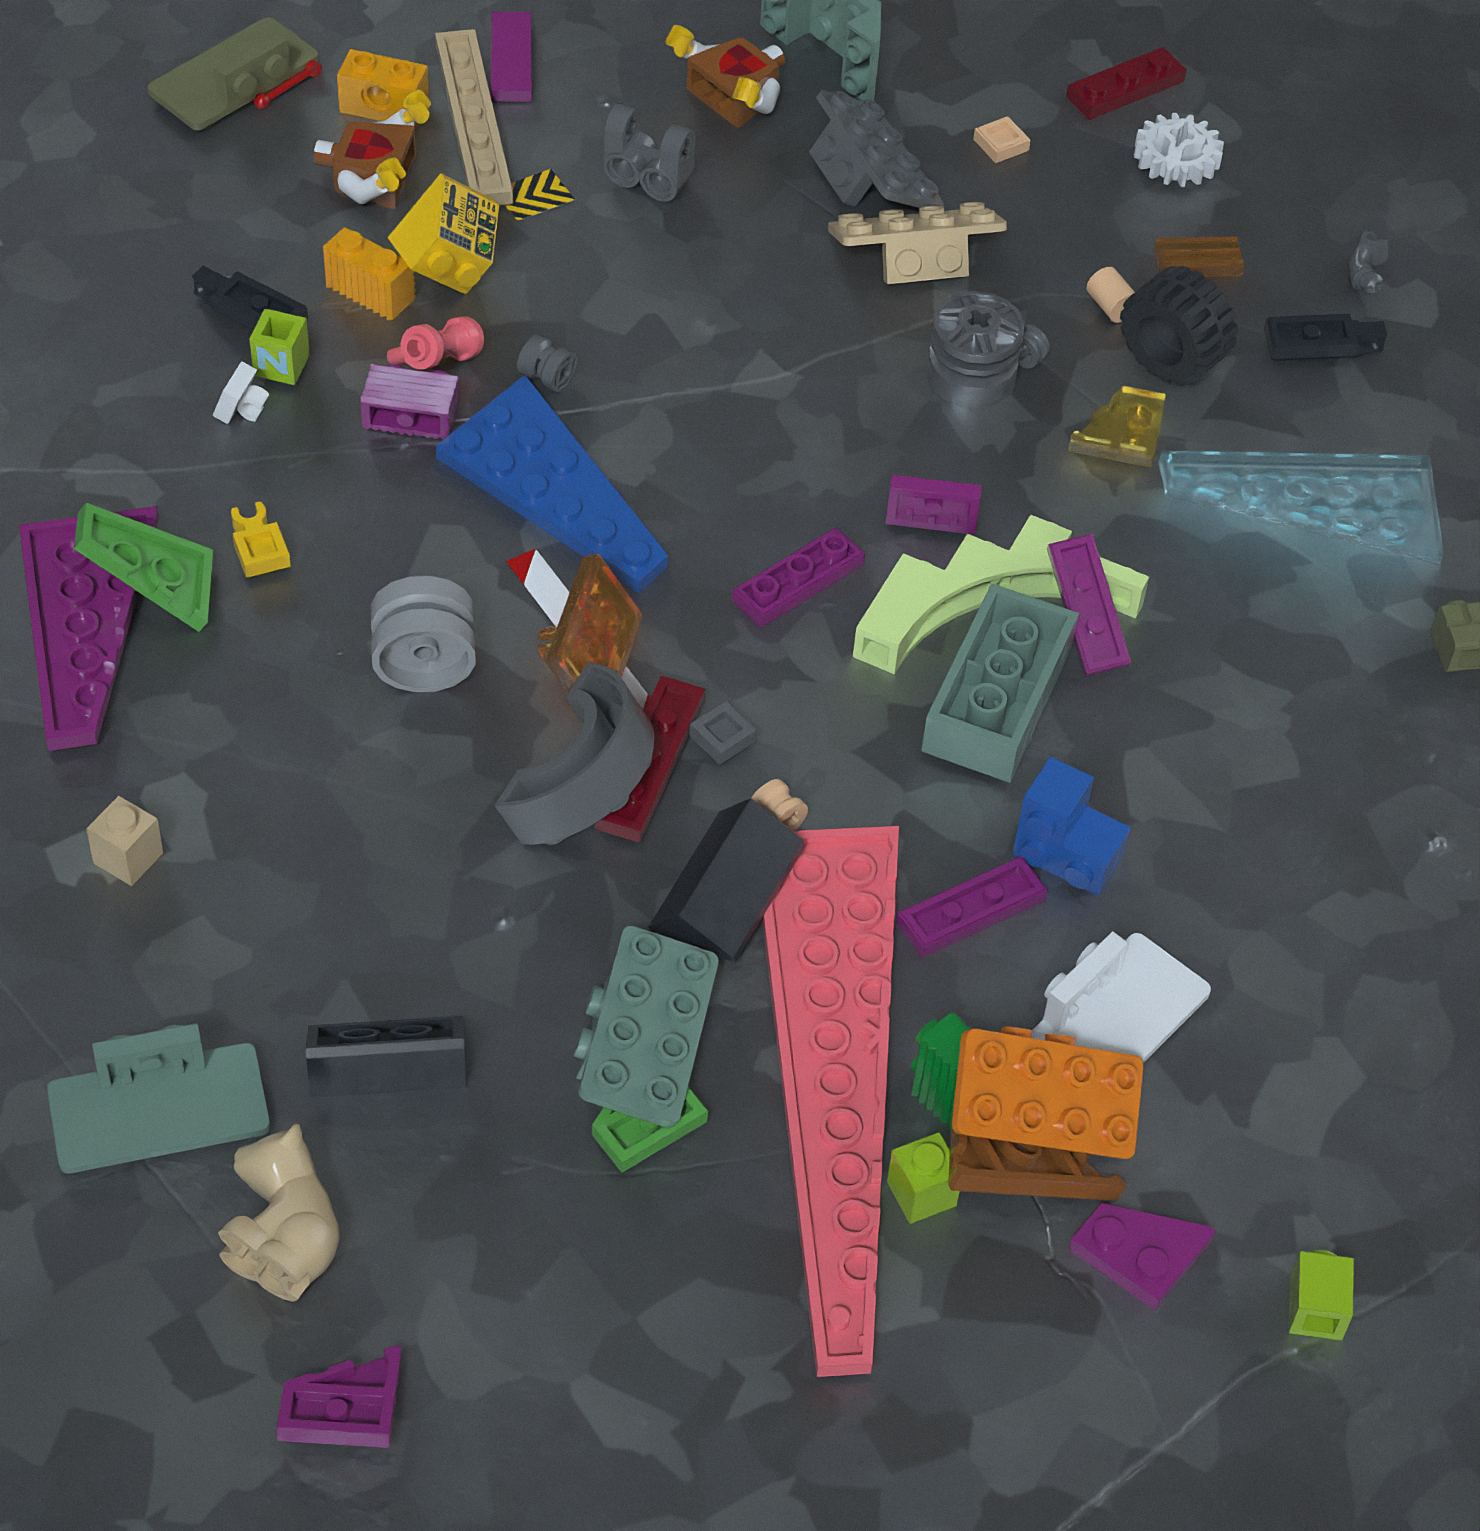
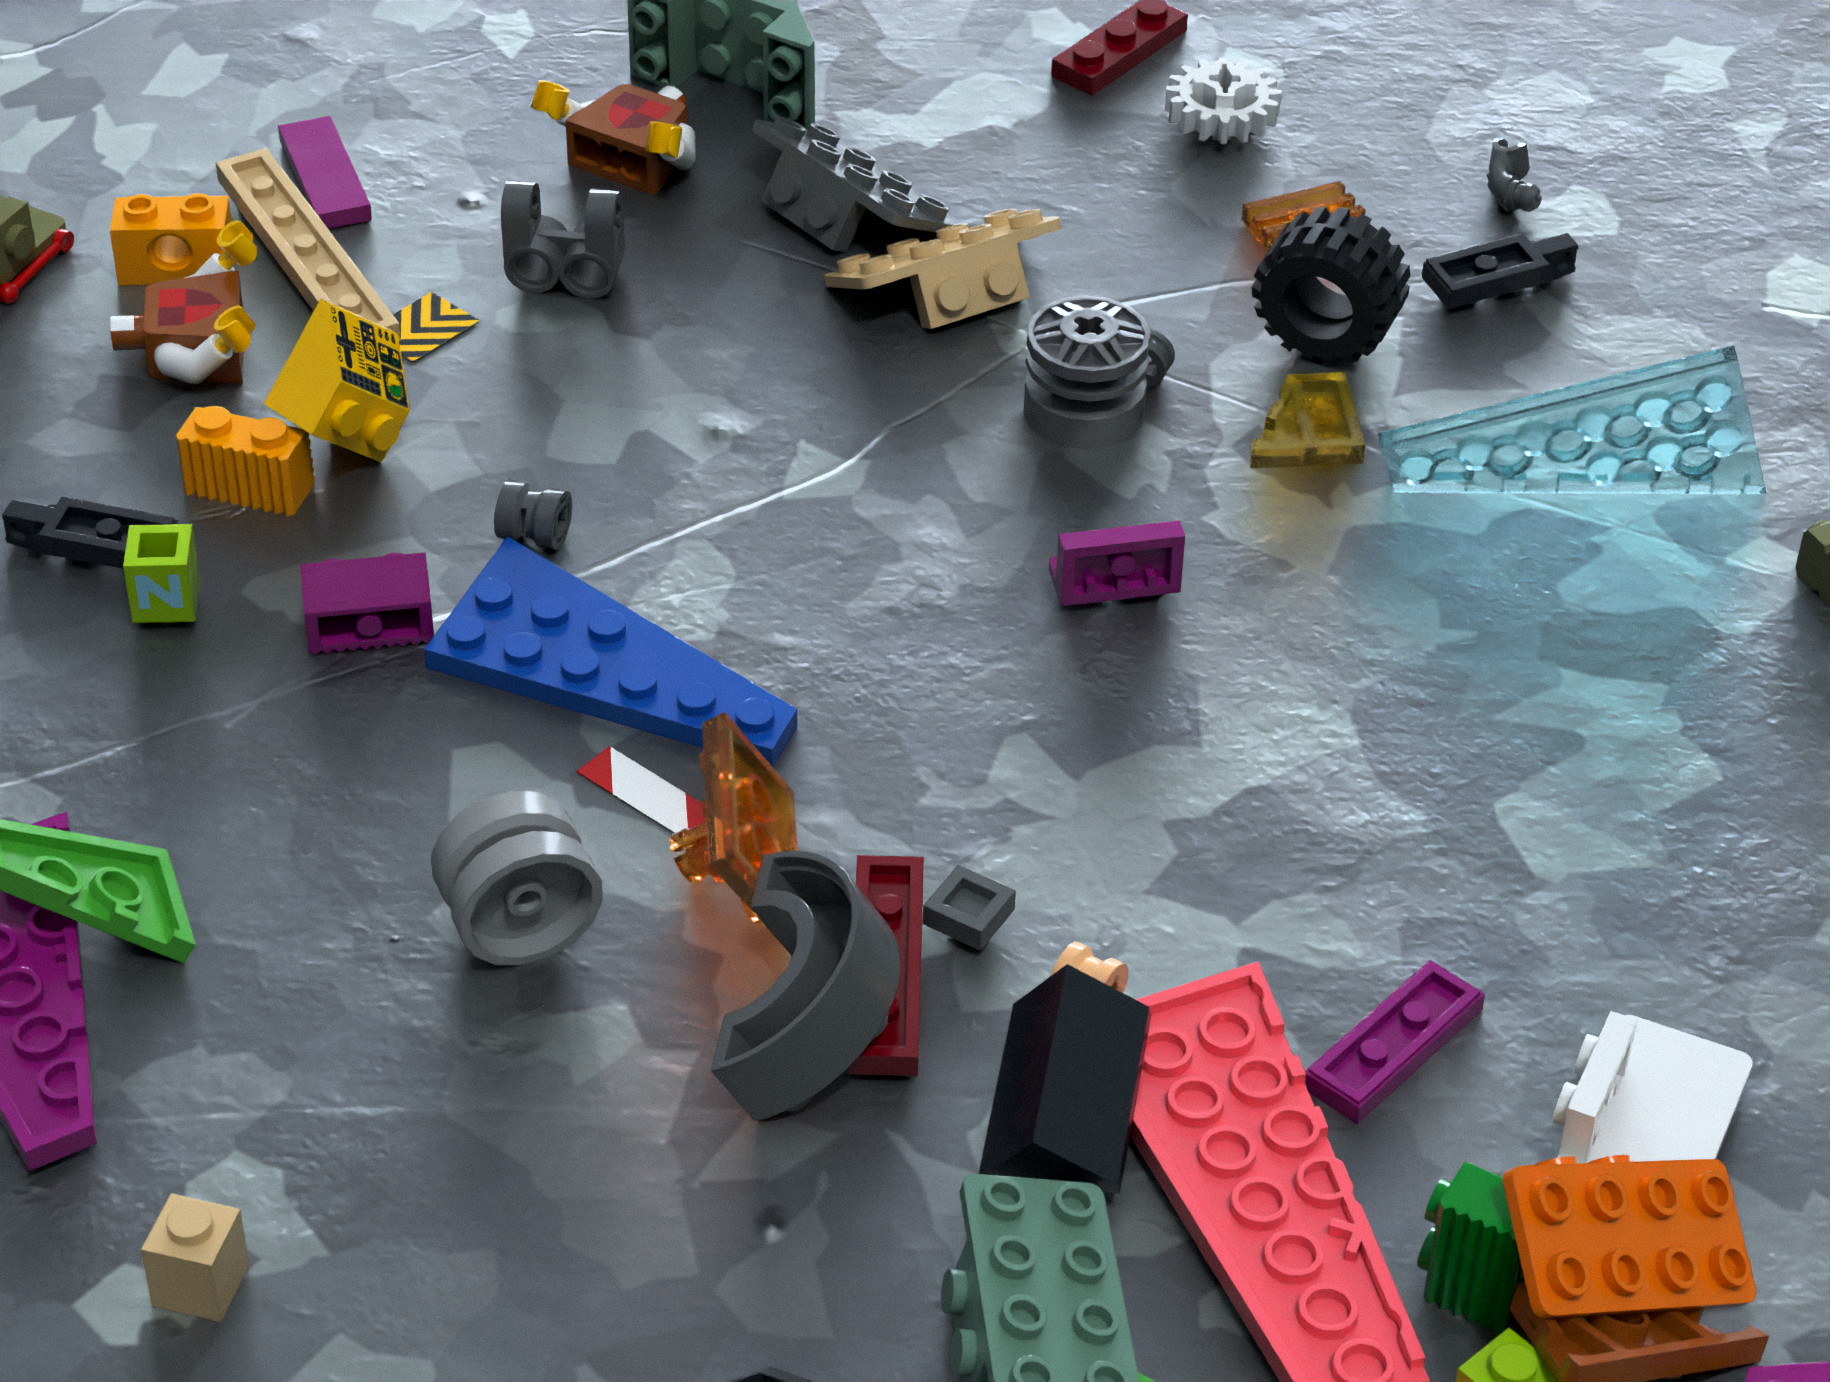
camera: 15 degrees left, 10 degrees down
white tile [212,361,269,424] -> none
yellow plate [231,501,291,578] -> none
coral piece [387,316,484,369] -> none
magenta tile [732,527,866,628] -> none
yellowish green arch [853,515,1149,674] -> none
sand green brick [921,583,1079,783] -> none
light nougat tile [973,116,1031,163] -> none
blue brick [1012,756,1131,896] -> none
magenta tile [1047,533,1131,678] -> none
light nougat piece [1086,267,1135,323] -> none

